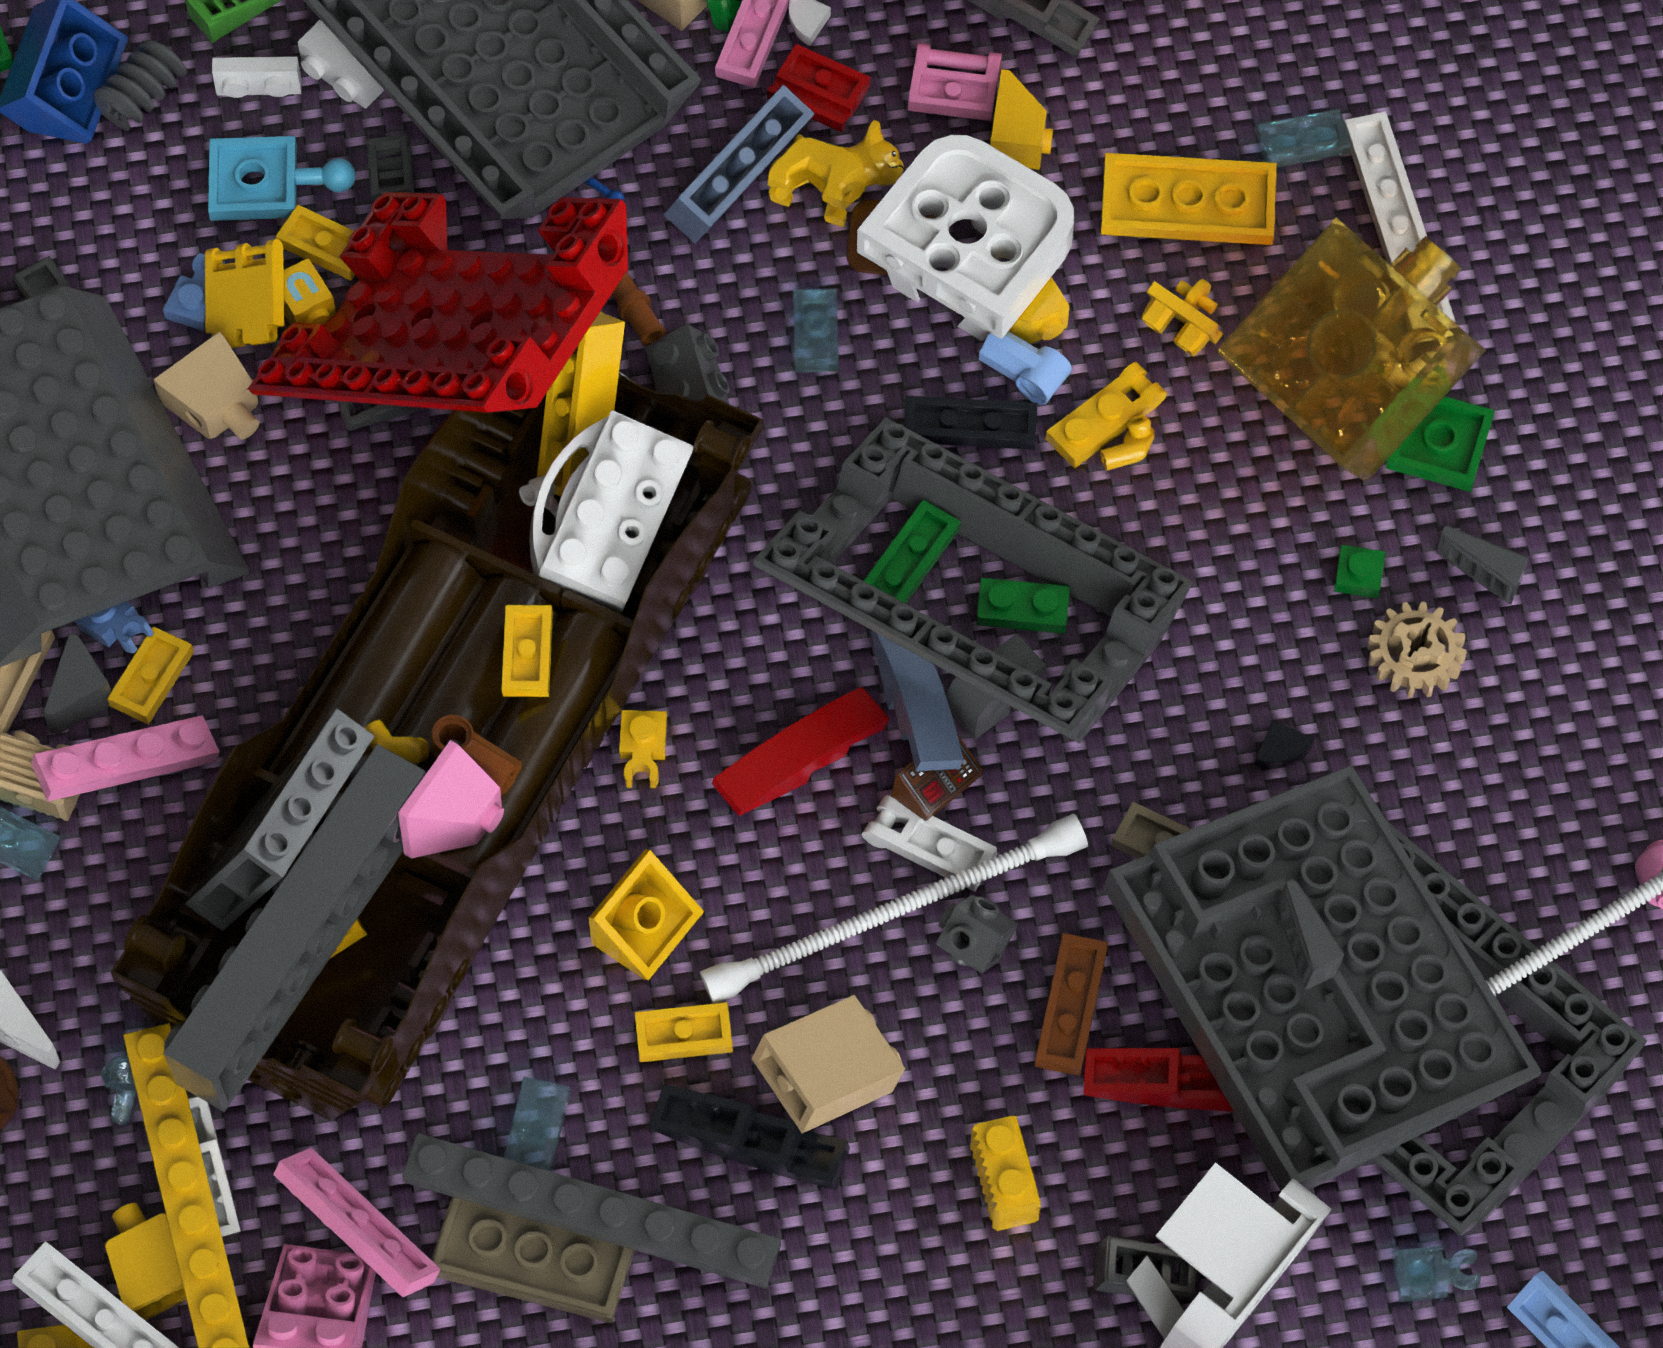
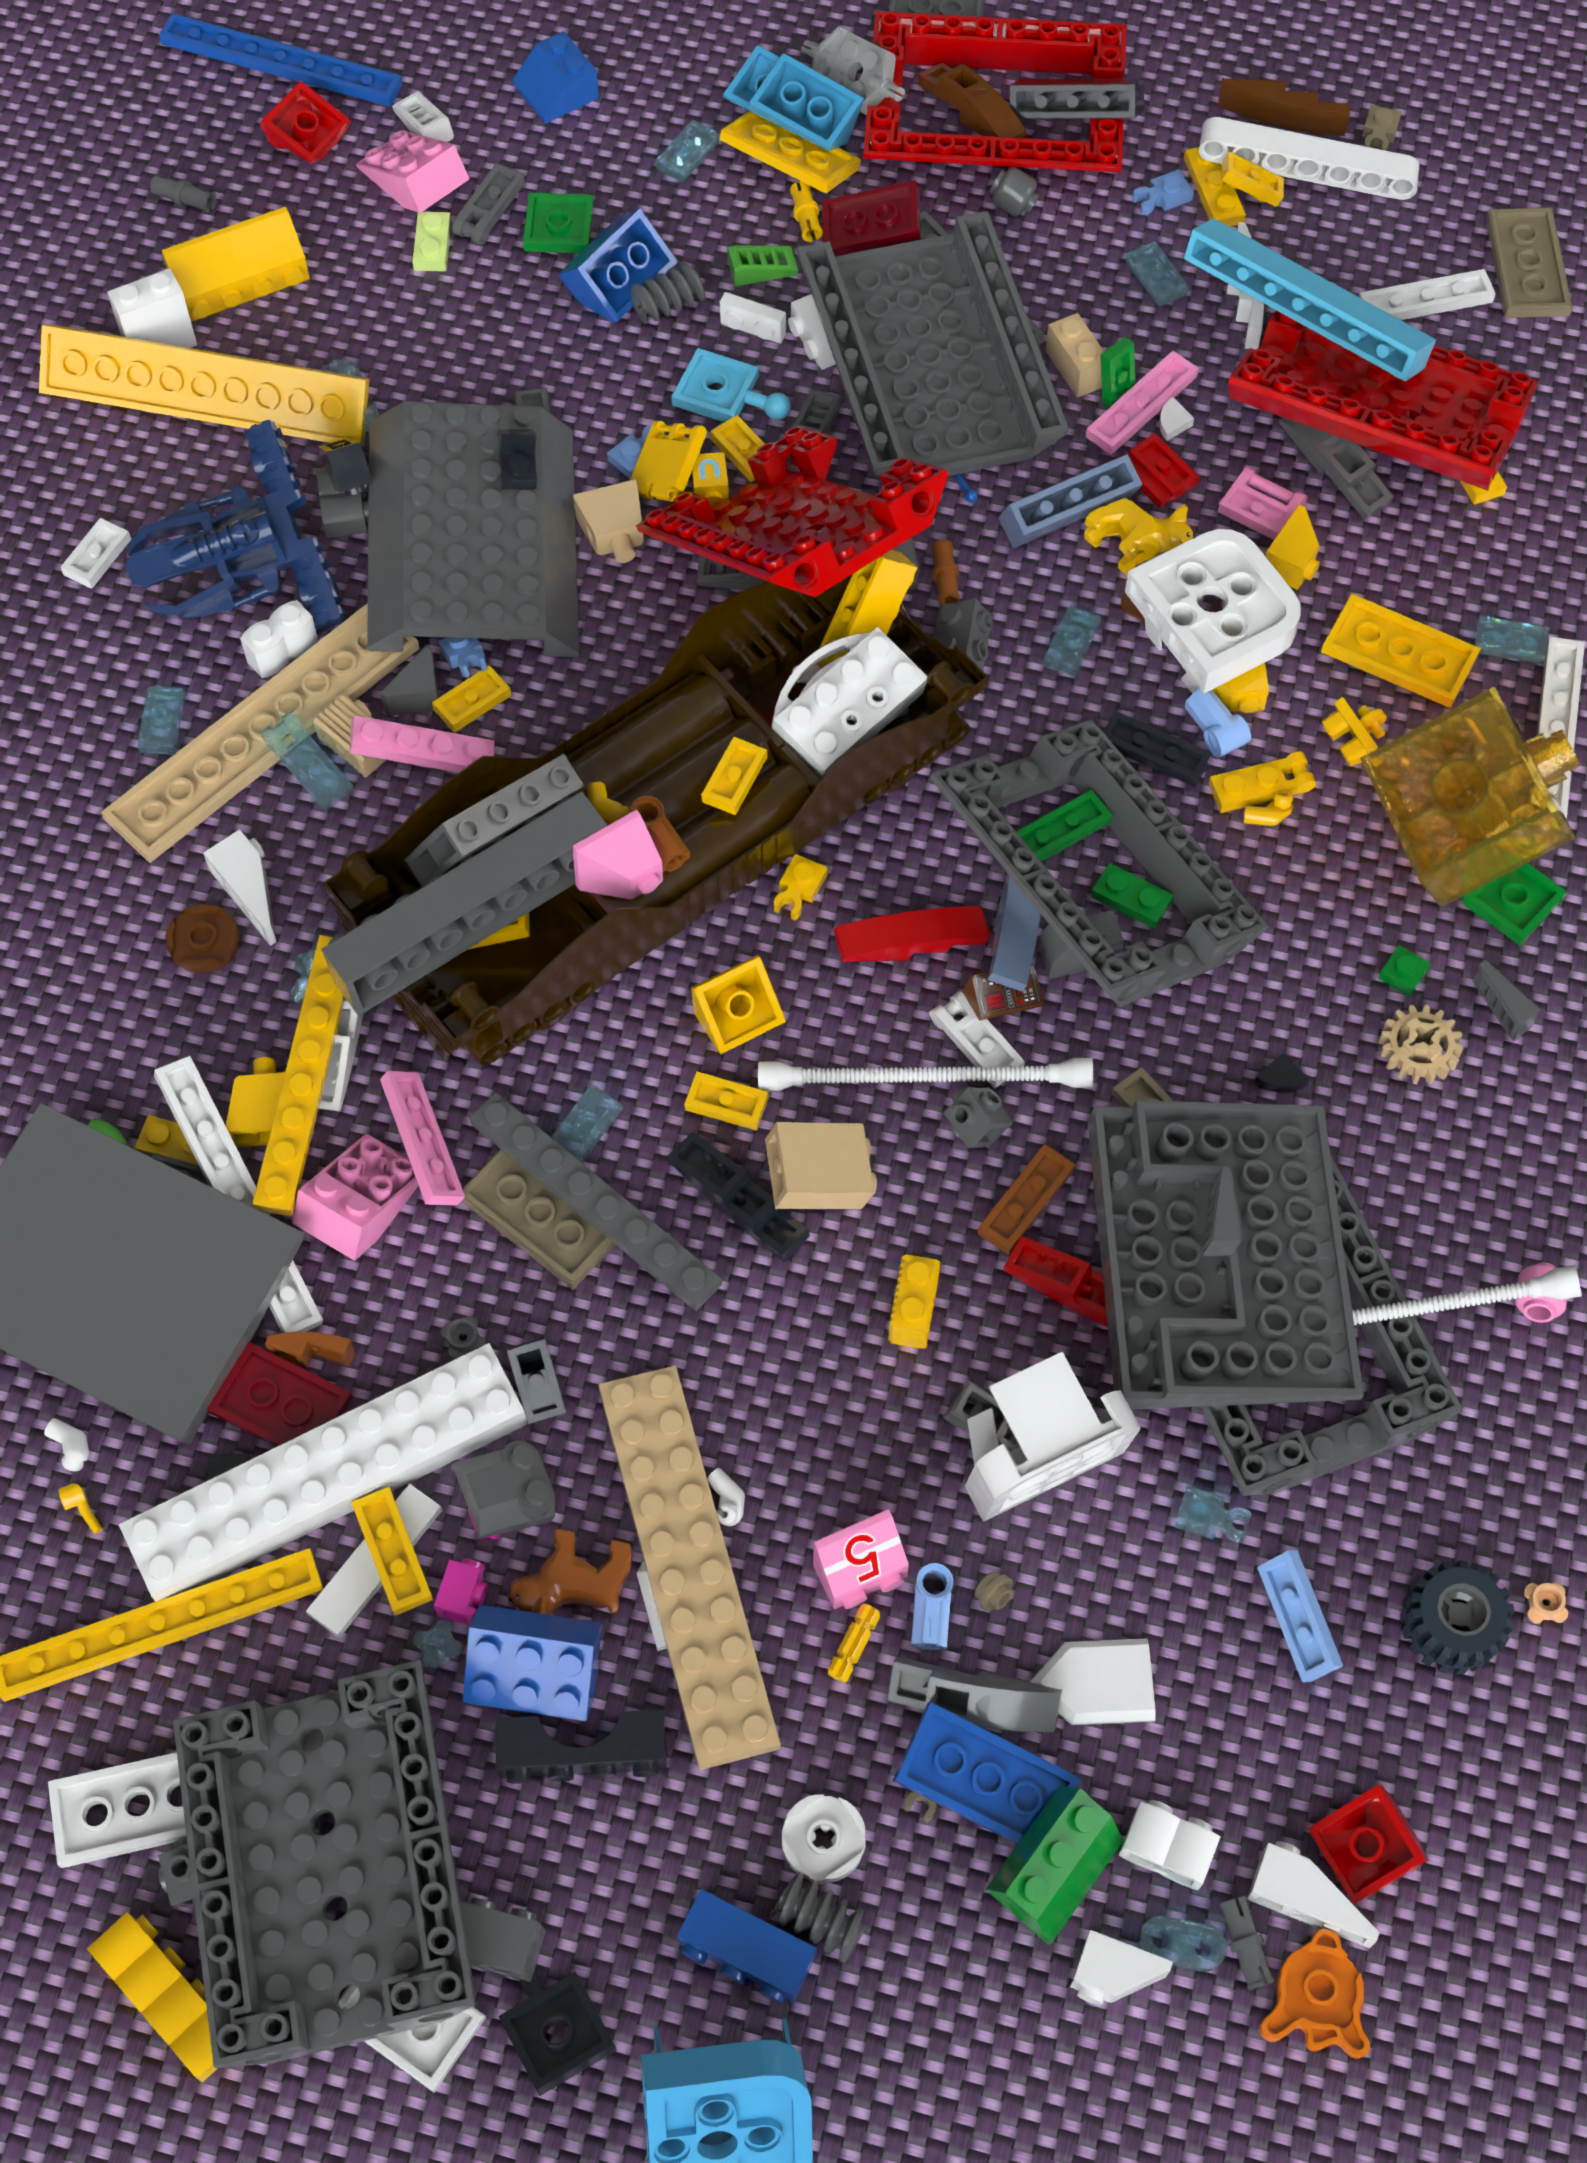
camera: 25 degrees right, 0 degrees up
none -> black slope [498,429,537,489]

